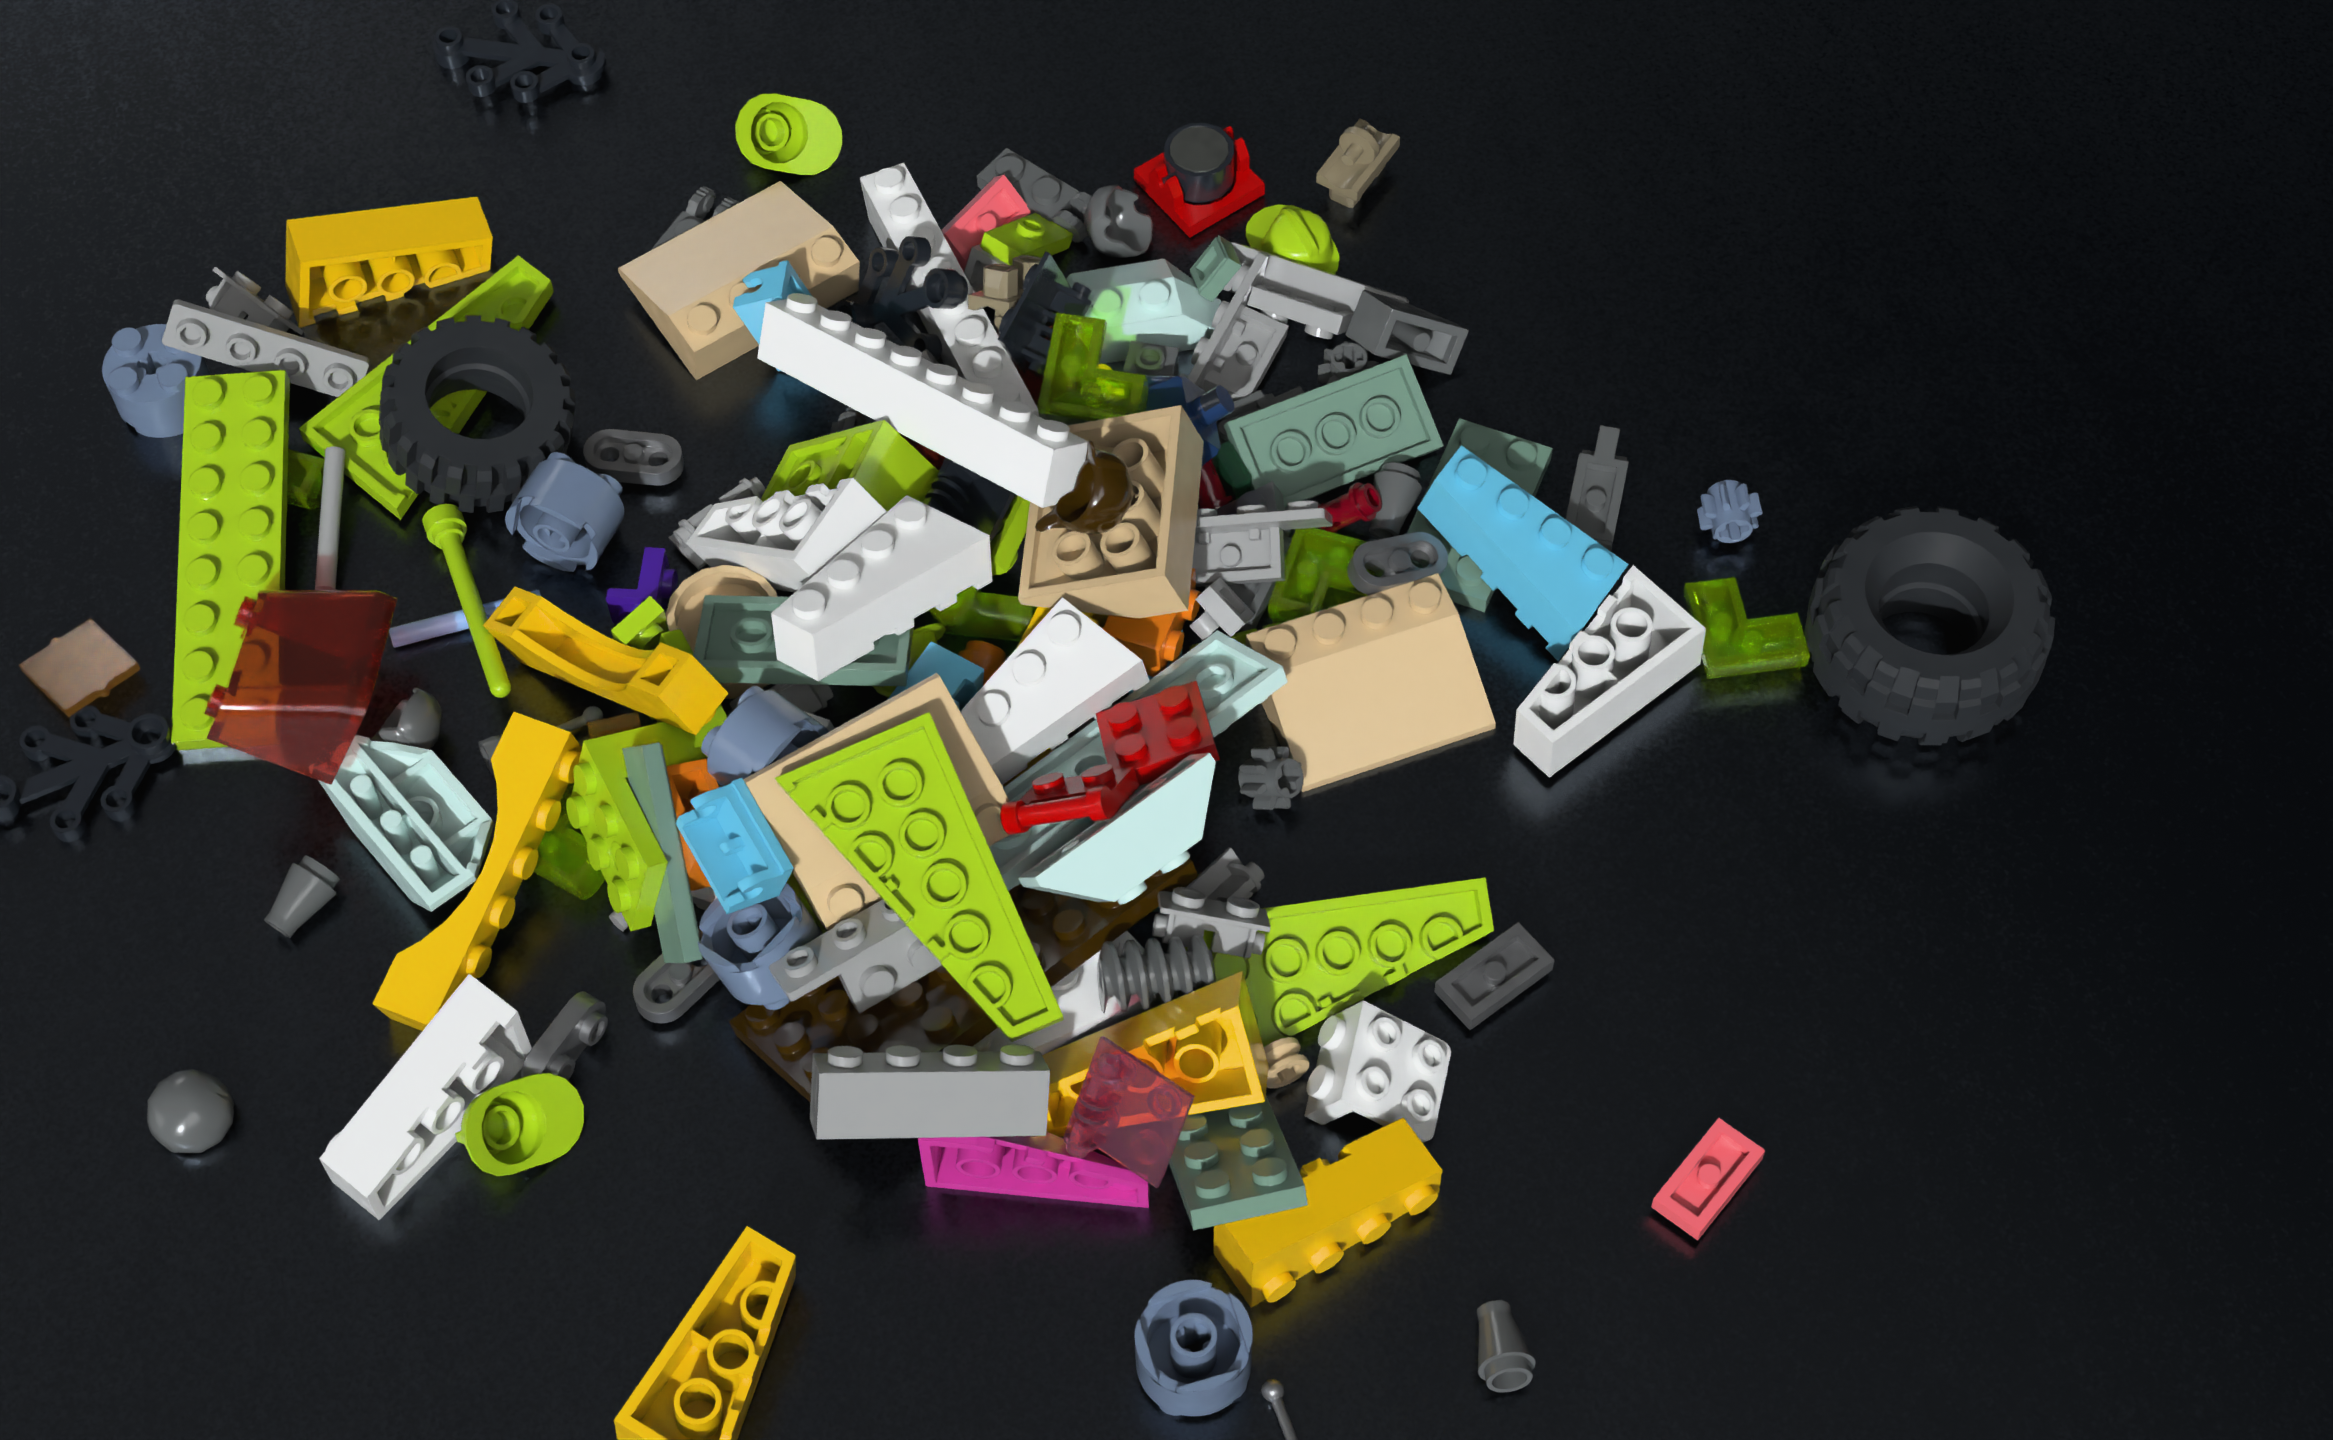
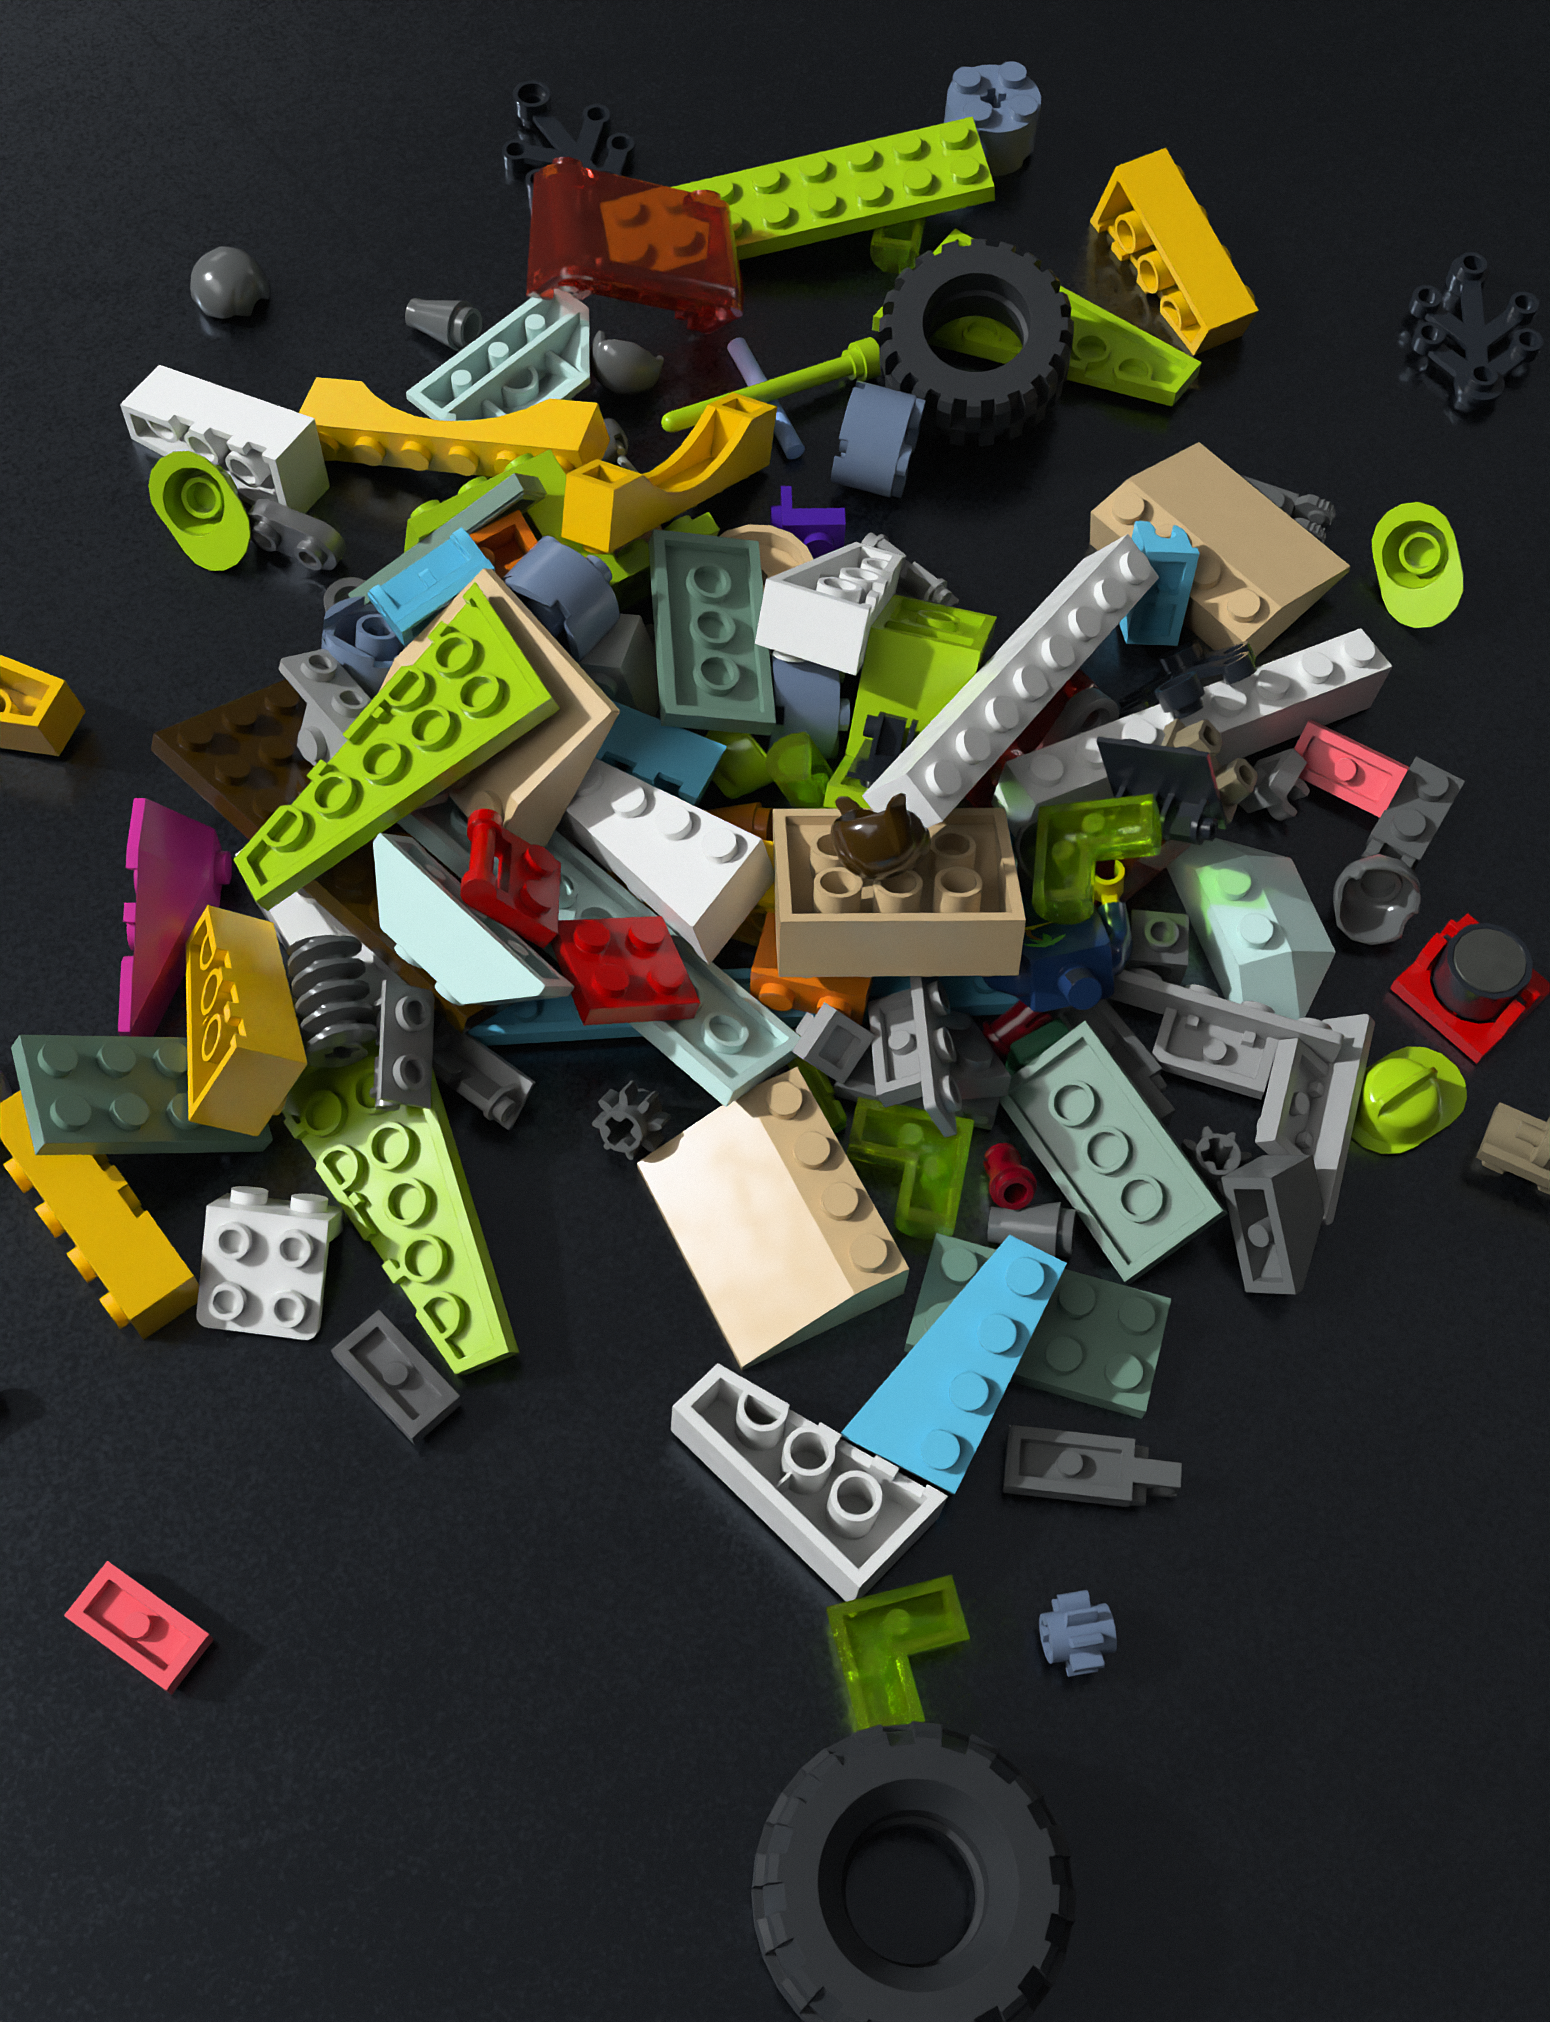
camera: 80 degrees right, 5 degrees up
clear orange piece [19,618,141,717] -> none
light grey bracket [162,299,370,397] -> none
light grey hinge [206,267,304,335] -> none
light grey bar [315,447,345,593] -> none
flat silver plate [583,429,684,486] -> none
lime plate [611,596,669,650] -> none
white wedge [771,495,993,681] -> none
light grey brick [810,1044,1050,1139] -> none
lime plate [980,213,1074,265] -> none
clear pink hinge [1064,1036,1195,1188] -> none
sand green tile [1190,235,1242,302] -> none
tan bush [1264,1037,1310,1088] -> none
flat silver plate [1347,532,1448,595] -> none

